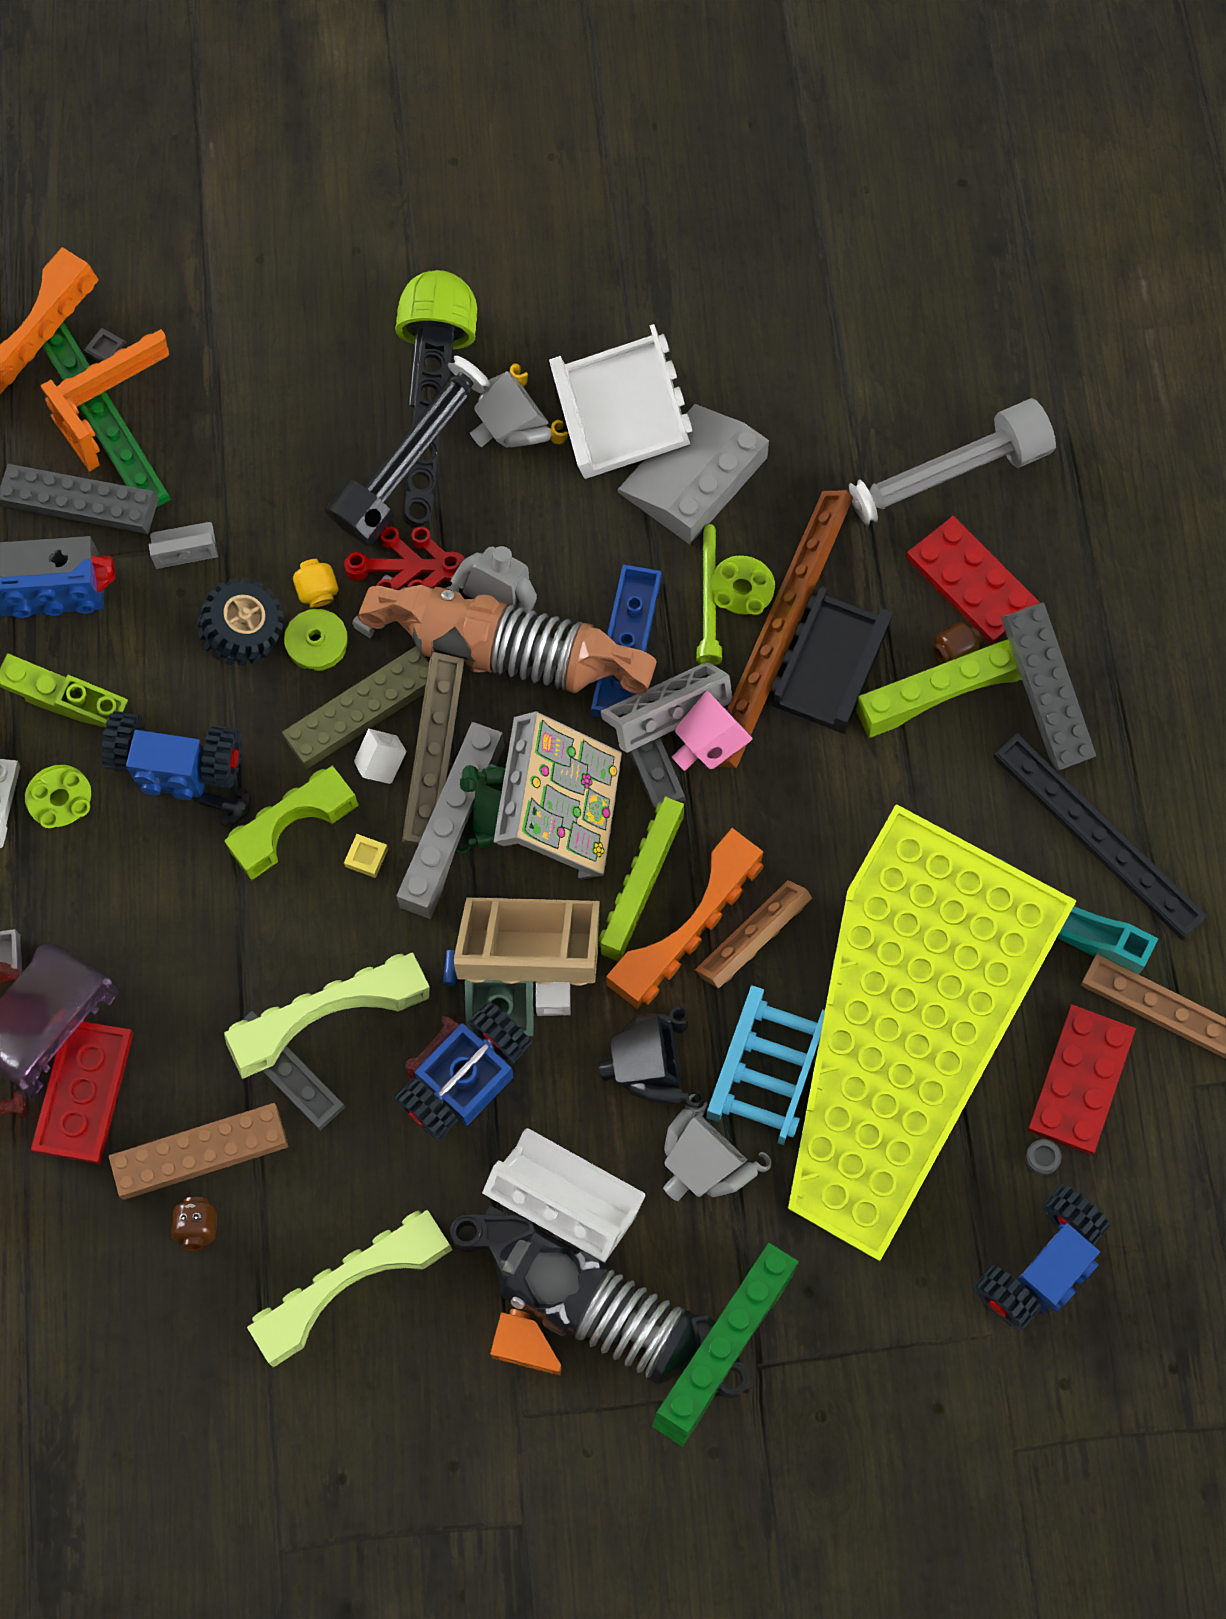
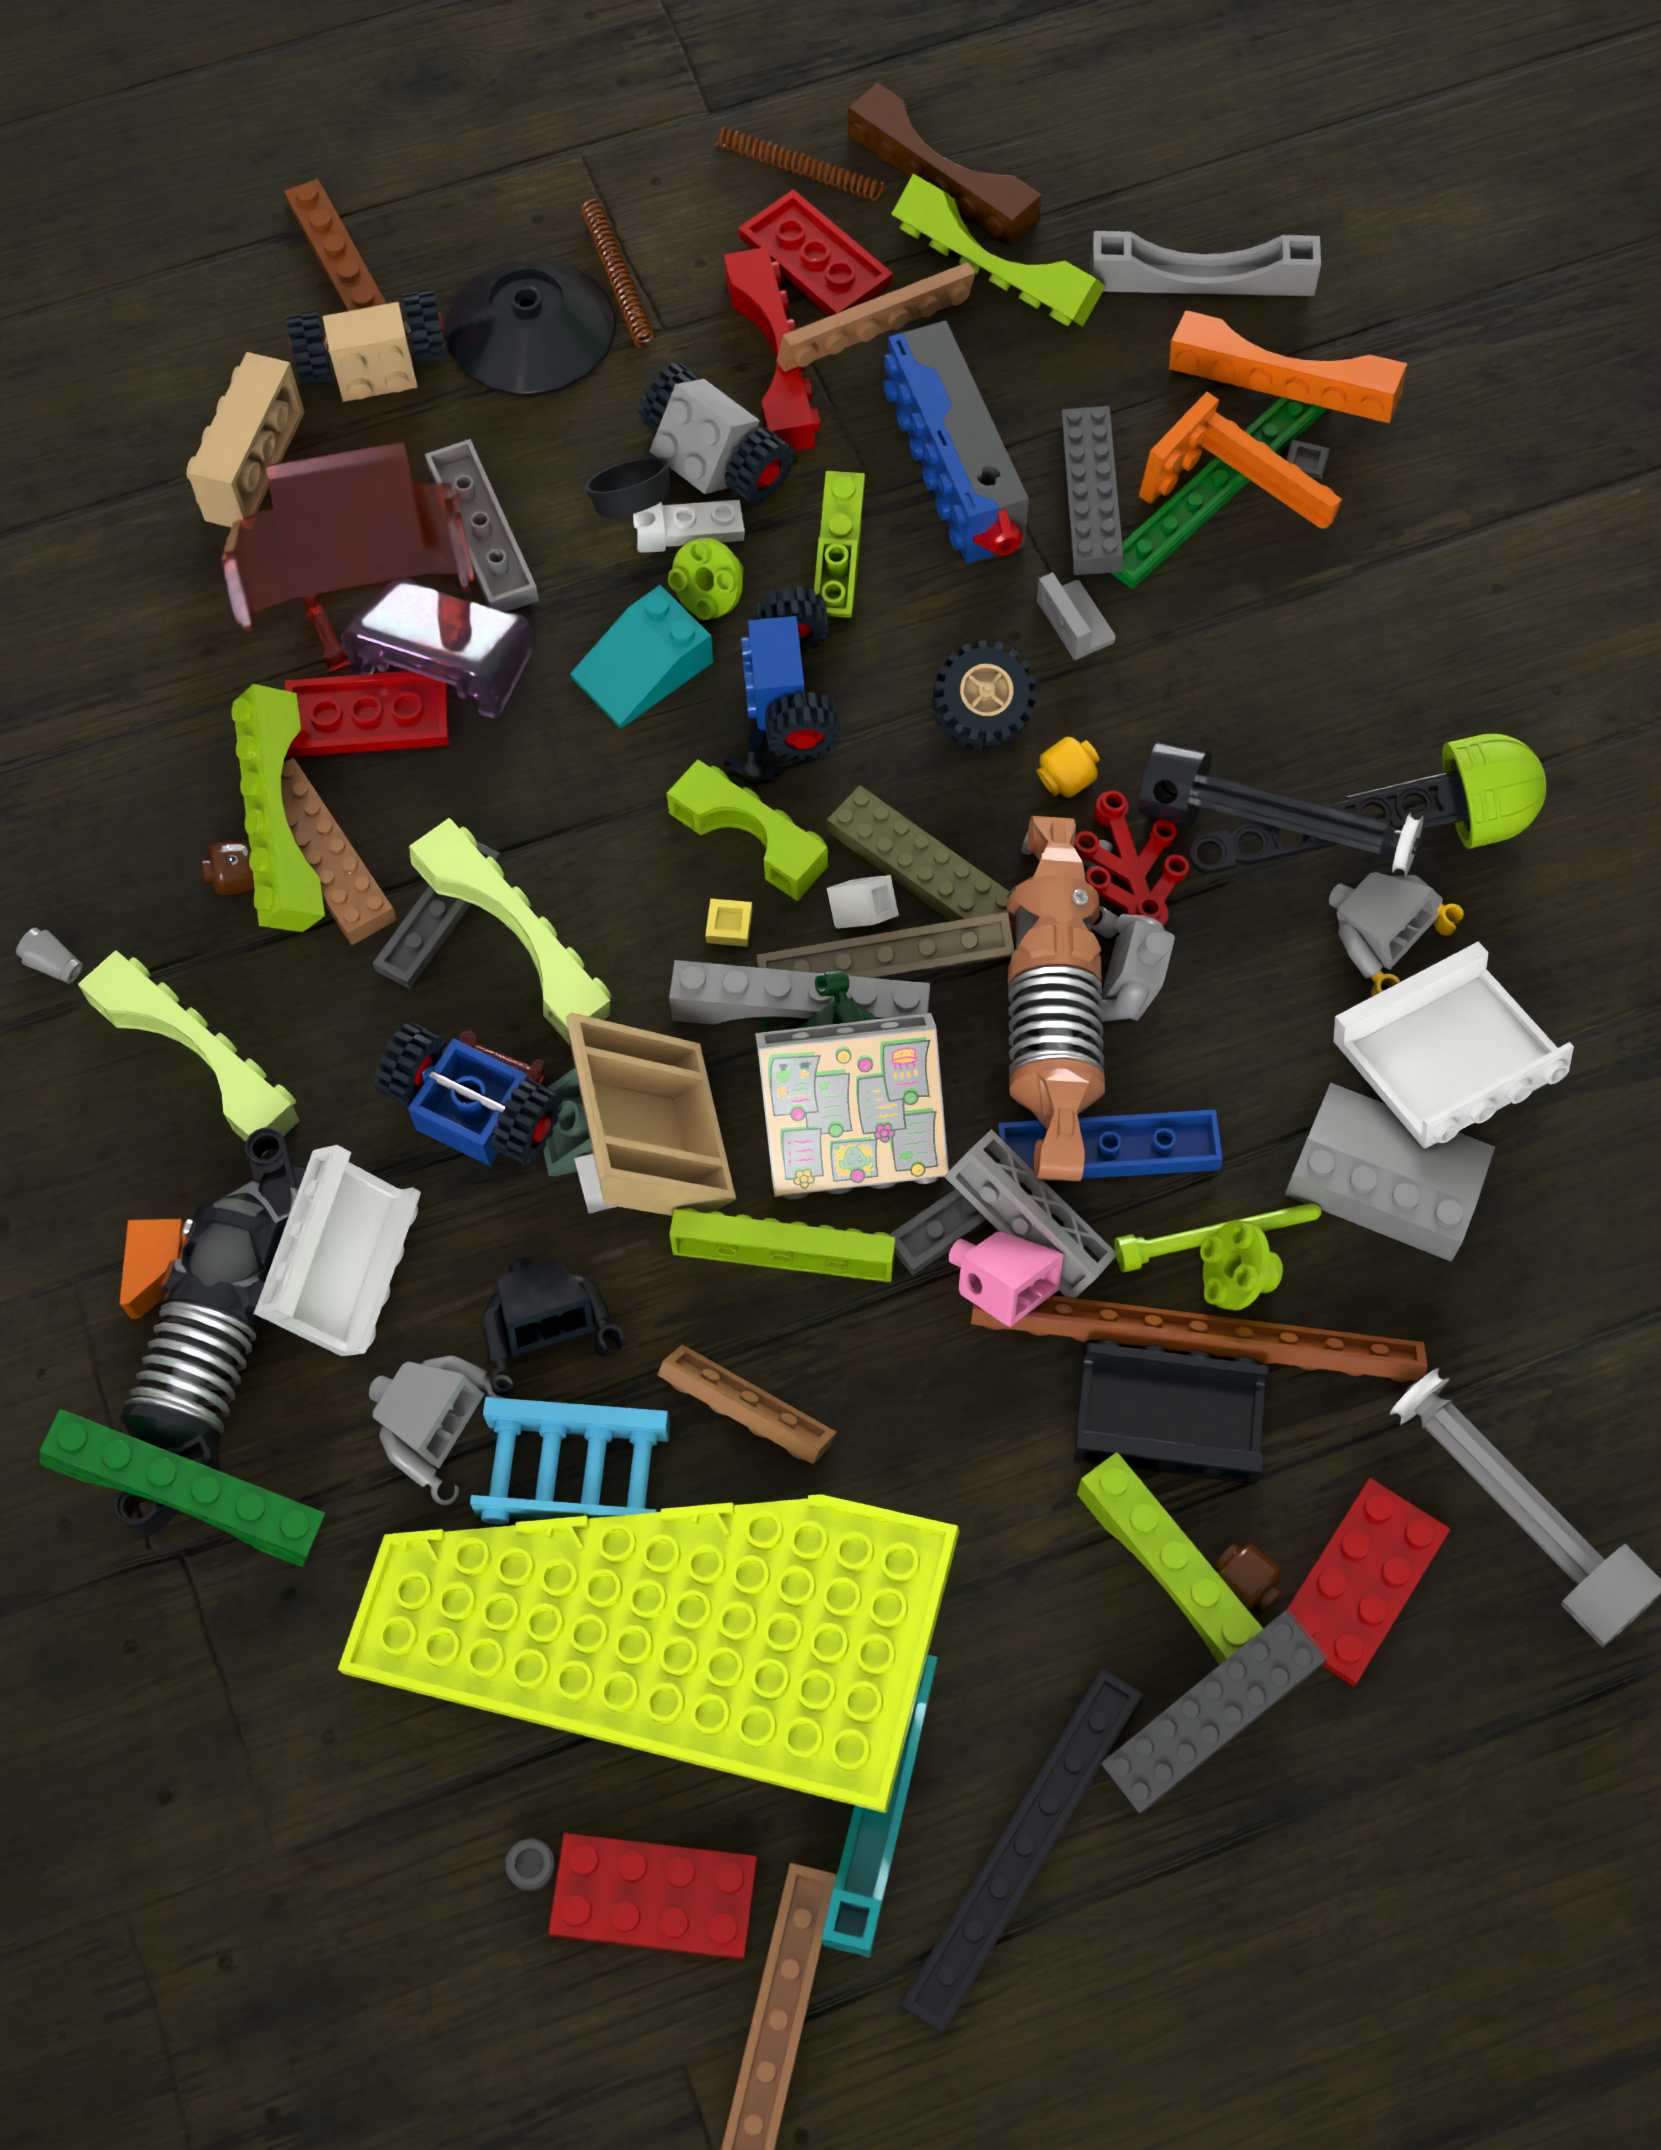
camera: 75 degrees right, 5 degrees down
lime plate [284,609,348,671] -> none
orange arch [606,828,764,1010] -> none
brick [973,1185,1110,1331] -> none
none -> light grey cone [16,928,83,984]
none -> lime arch [231,684,325,932]
none -> teal slope [570,585,714,729]

